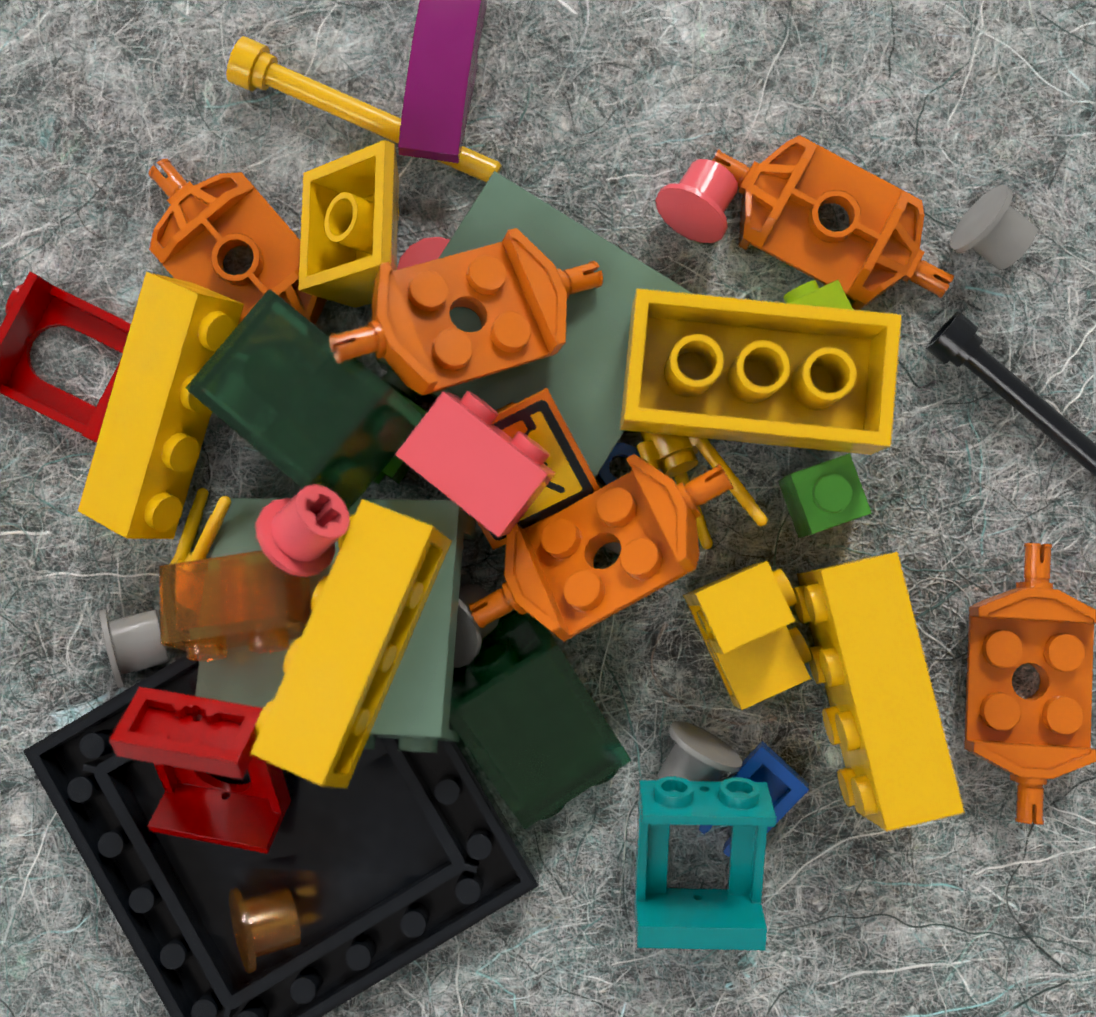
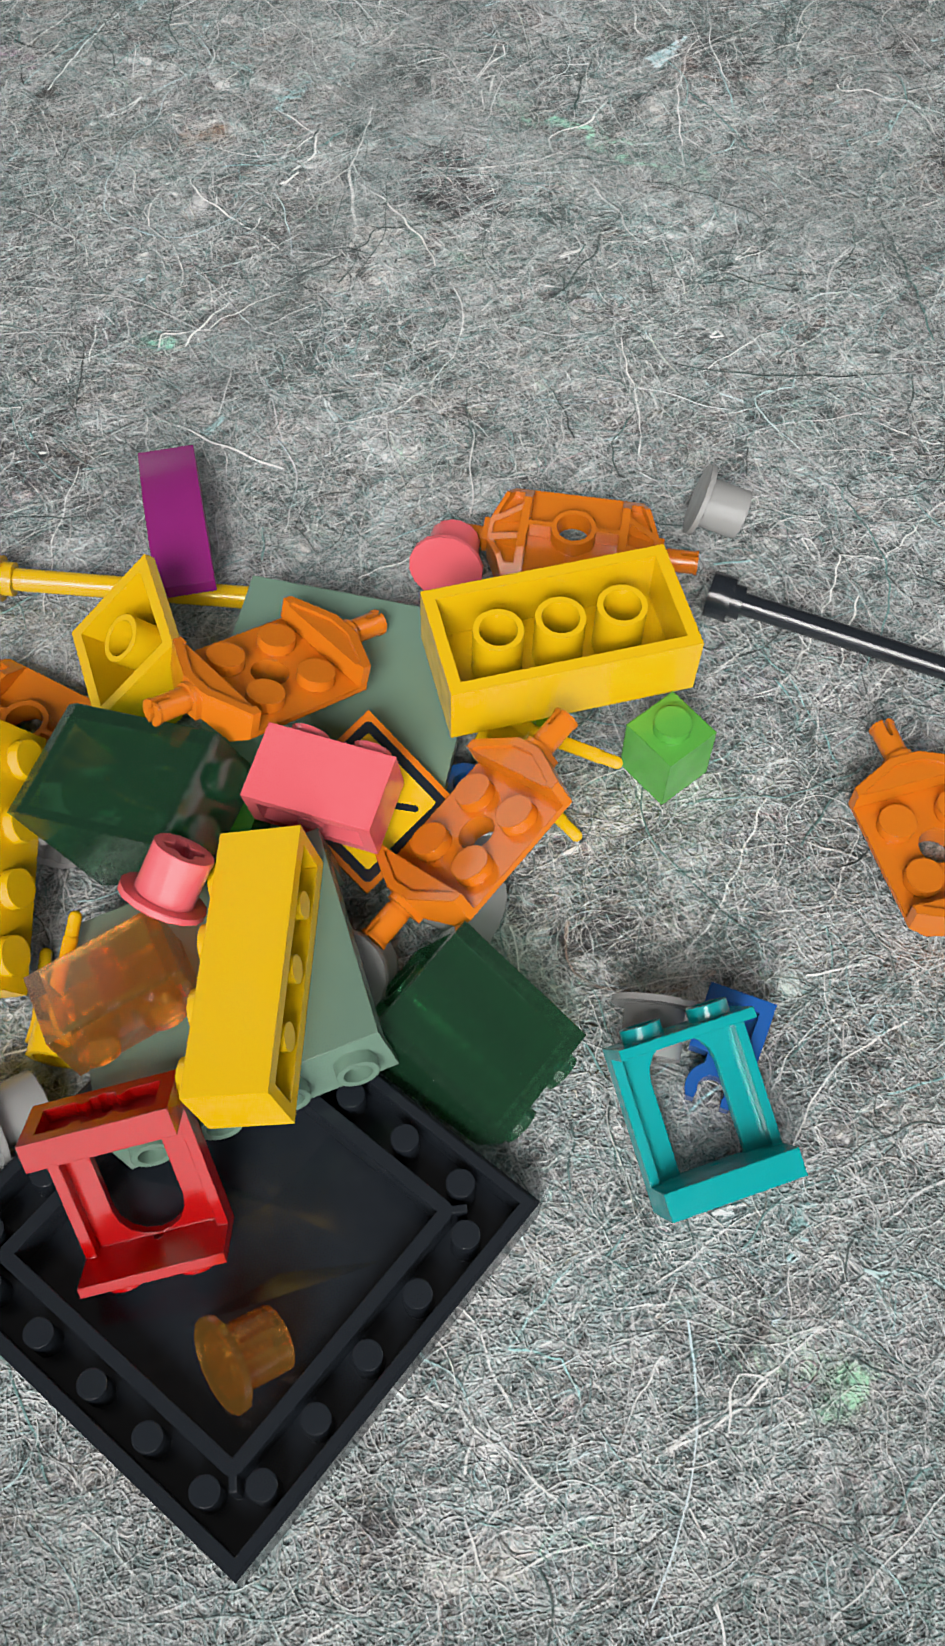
camera: 25 degrees left, 25 degrees down
yellow brick [683,561,812,710] -> none
yellow brick [793,552,965,832] -> none

